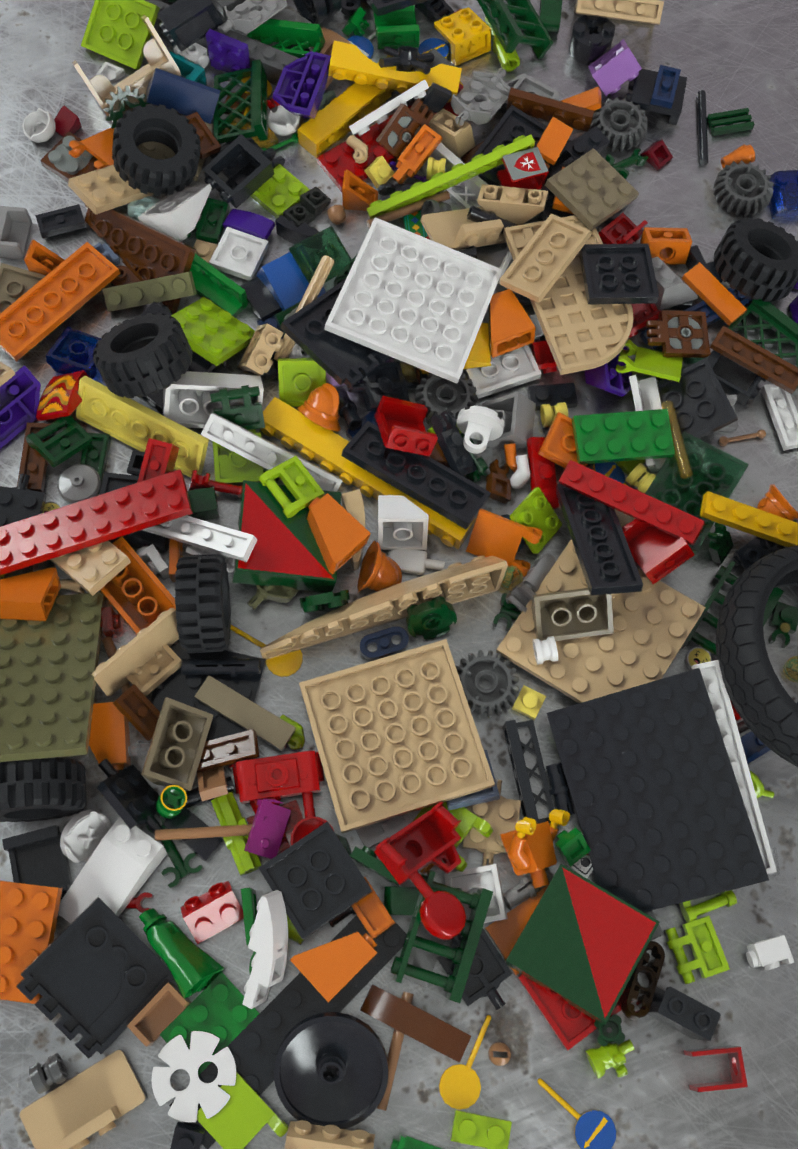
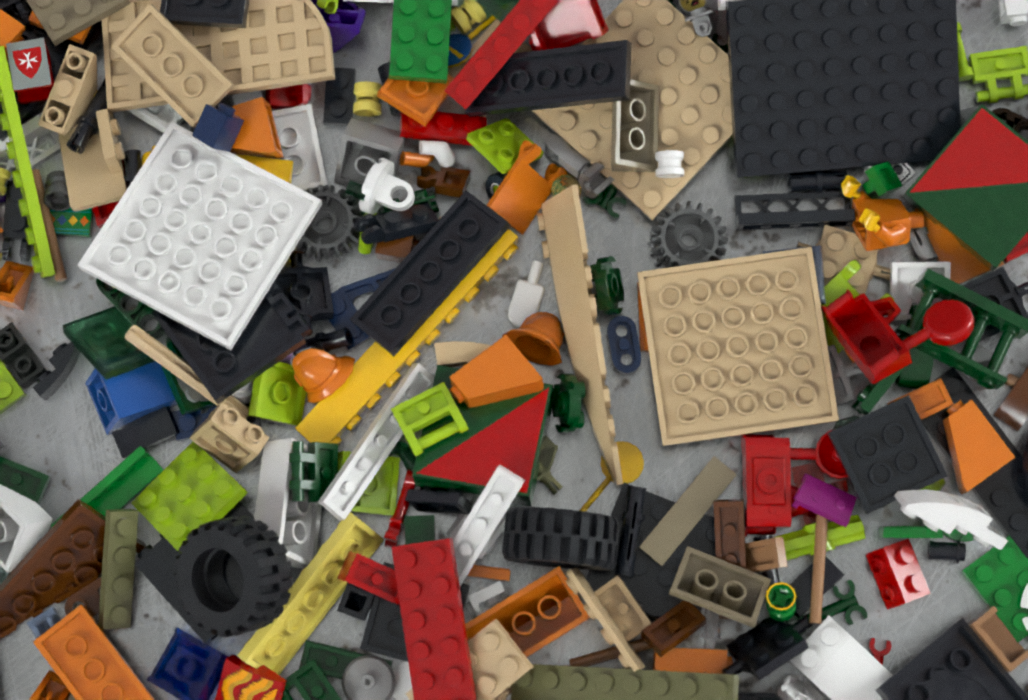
camera: 75 degrees left, 10 degrees up
clear red plate [101,607,121,638] -> none
green piece [139,908,224,999] -> none
tan plate [193,239,218,263] -> none
white plate [209,227,269,281] -> none
dark purple slope [223,209,275,240] -> none
lime arm [280,714,305,750] -> none
medium nougat hinge [327,205,346,225] -> none
red panel [374,396,438,457] -> none
white slope [378,495,429,550] -> none
light yellow plate [512,685,546,720] -> none
none -> dark blue brick [192,103,244,152]
none -> black plate [405,487,473,514]
none -> light grey hinge [685,6,719,37]
none -> black pin [927,540,966,564]

